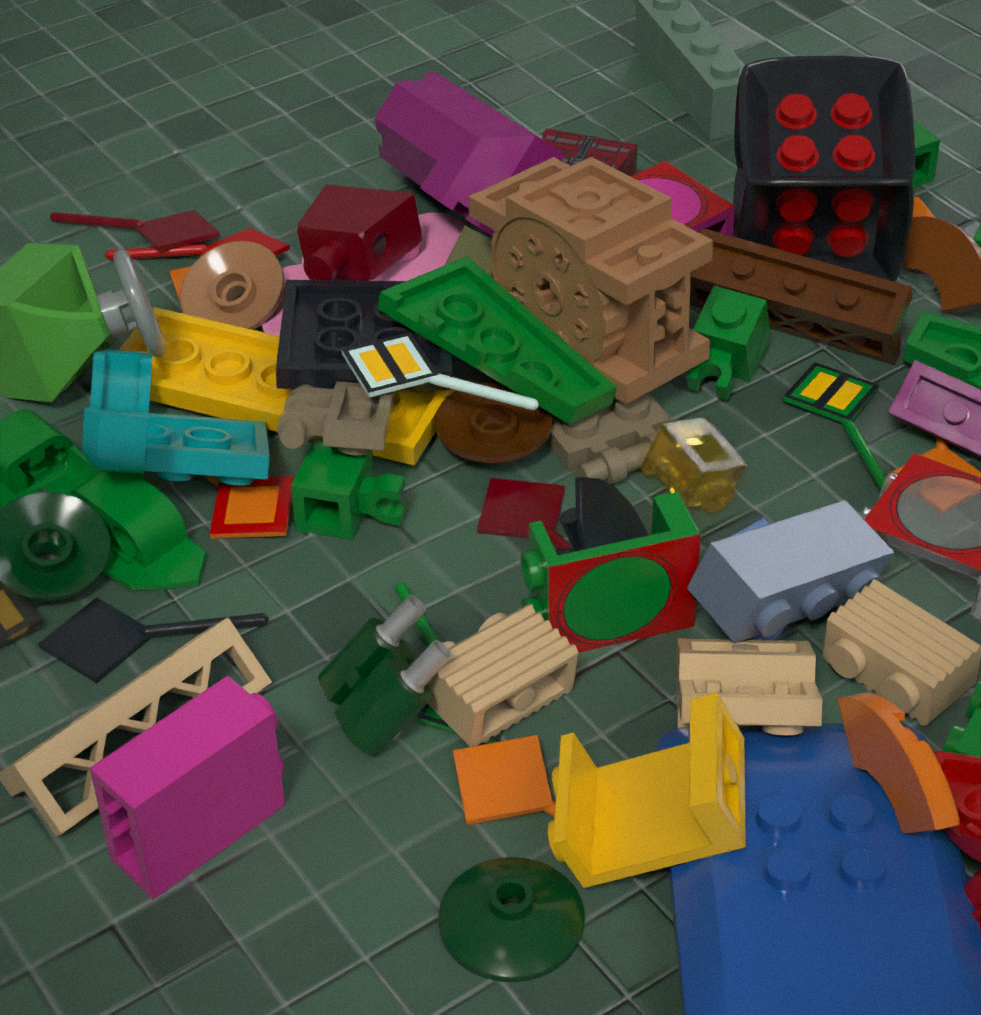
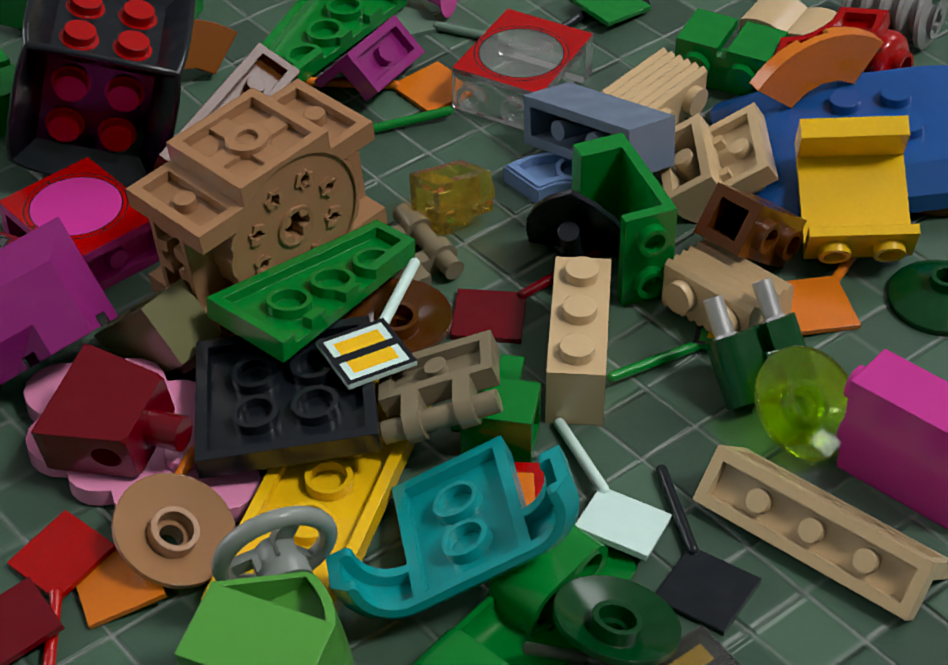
camera: 95 degrees left, 0 degrees up
none -> tan brick [545,256,611,426]
none -> light aqua piece [554,418,672,561]
none -> reddish brown brick [693,182,807,269]
none -> clear neon green dish [754,345,849,461]

